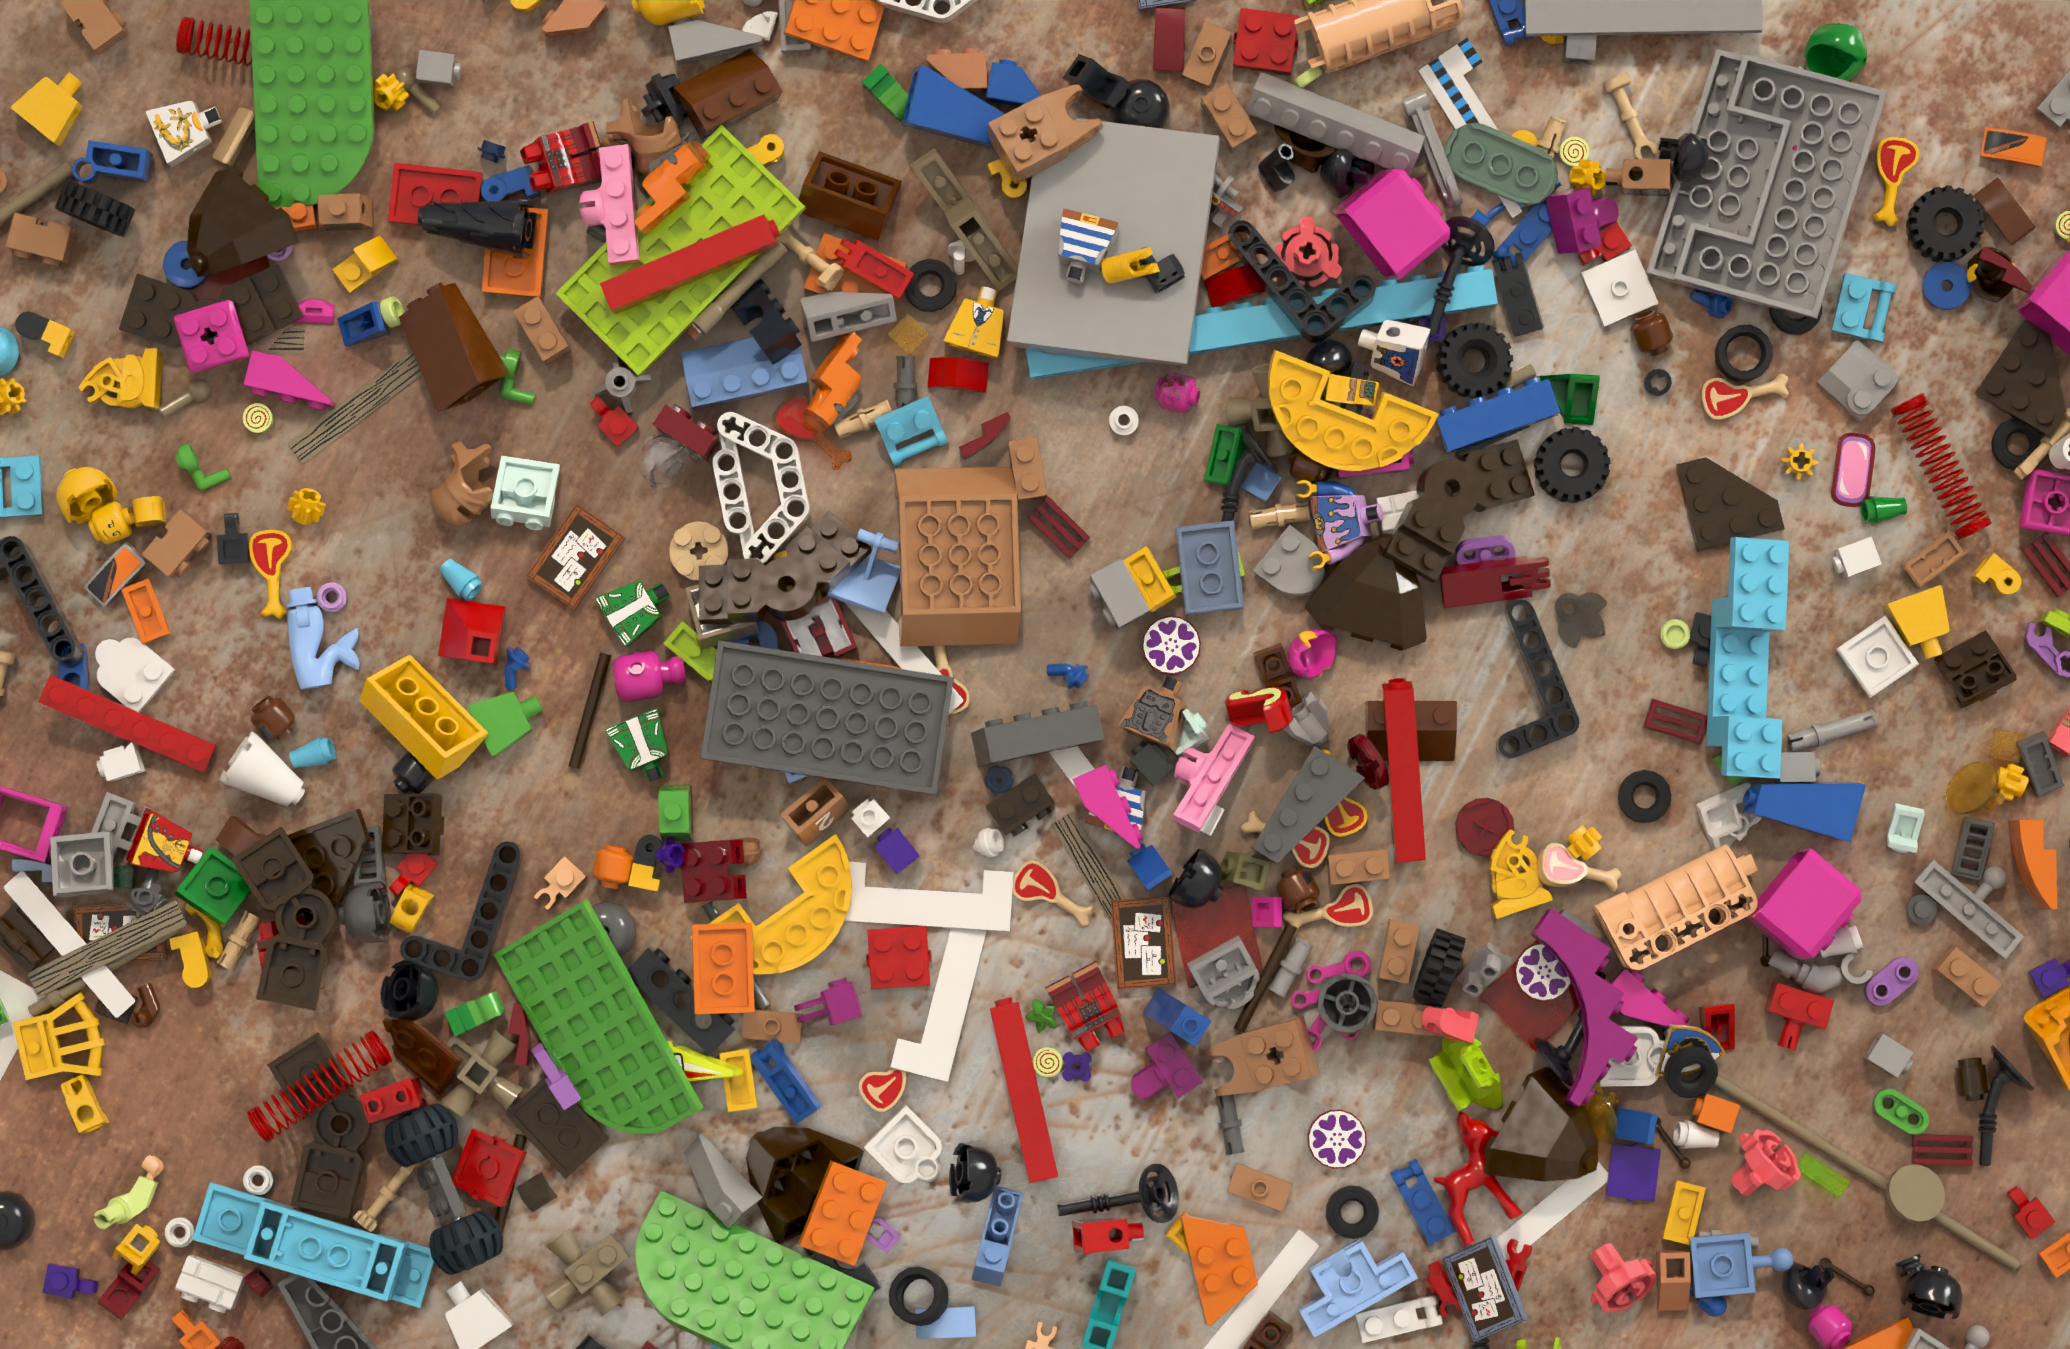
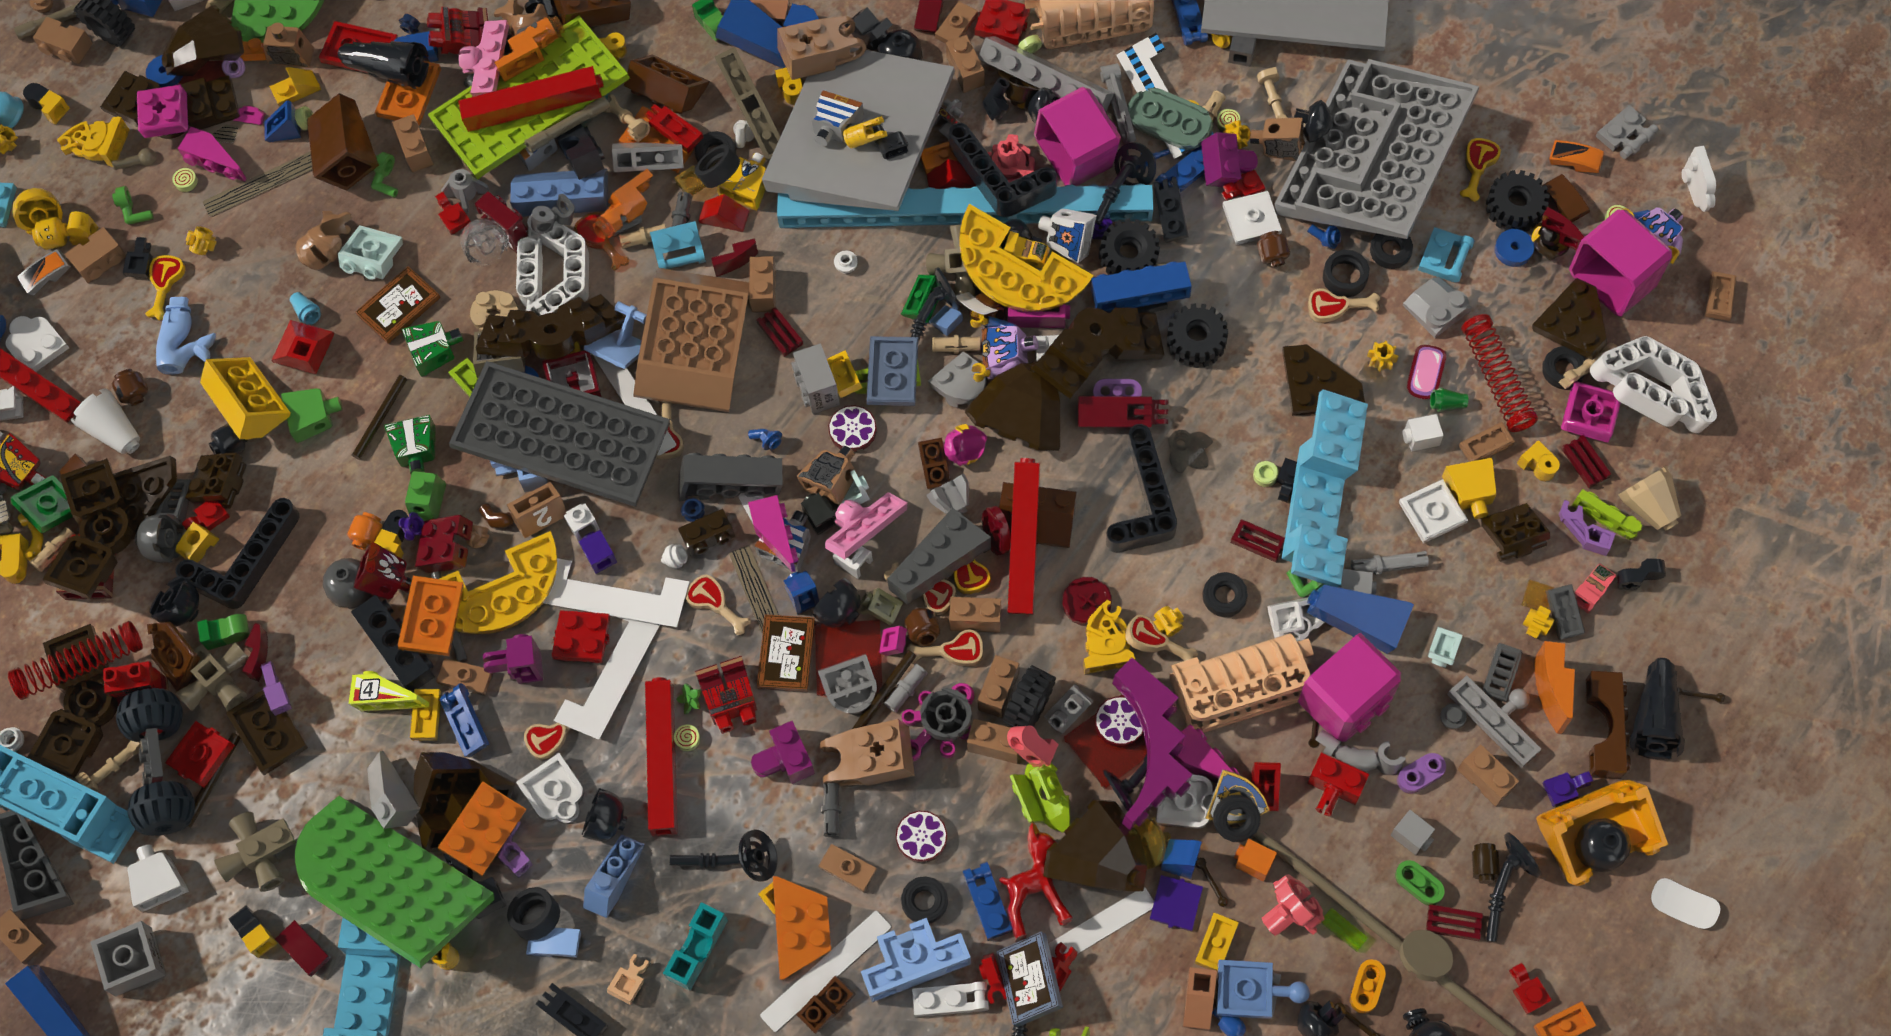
camera: 10 degrees right, 20 degrees down
orange plate [121,578,171,644] -> none
medium azure cone [290,736,336,769] -> none
lavender plate [317,582,347,612] -> none
bright green plate [493,899,704,1134] -> none
blue plate [504,647,530,689] -> none
clear smoke slope [517,1172,558,1212] -> none
light nougat plate [534,856,587,910] -> none
dark pink piece [612,650,686,702] -> none
dark purple plate [1062,1052,1092,1082] -> none
red torso [1072,1217,1144,1254] -> none
blue slope [1142,988,1211,1047] -> none
dark pink head [1155,373,1200,413] -> none
red animal [1225,687,1293,734] -> none
green slope [1537,374,1600,425] -> none
coral piece [1590,1243,1657,1313] -> none
black bush [1644,369,1672,396] -> none
white cone [1673,1120,1719,1149] -> none
green piece [1804,23,1867,82] -> none
white cone [1820,925,1864,958] -> none
clear yellow shield [1945,761,2004,815] -> none
none -> dark red torso [353,542,412,599]
none -> reddish brown arm [479,504,514,528]
none -> leg [531,194,575,234]
none -> black tyre [695,144,740,188]
none -> white sticker [956,292,998,315]
none -> light orange plate [1350,959,1386,1013]

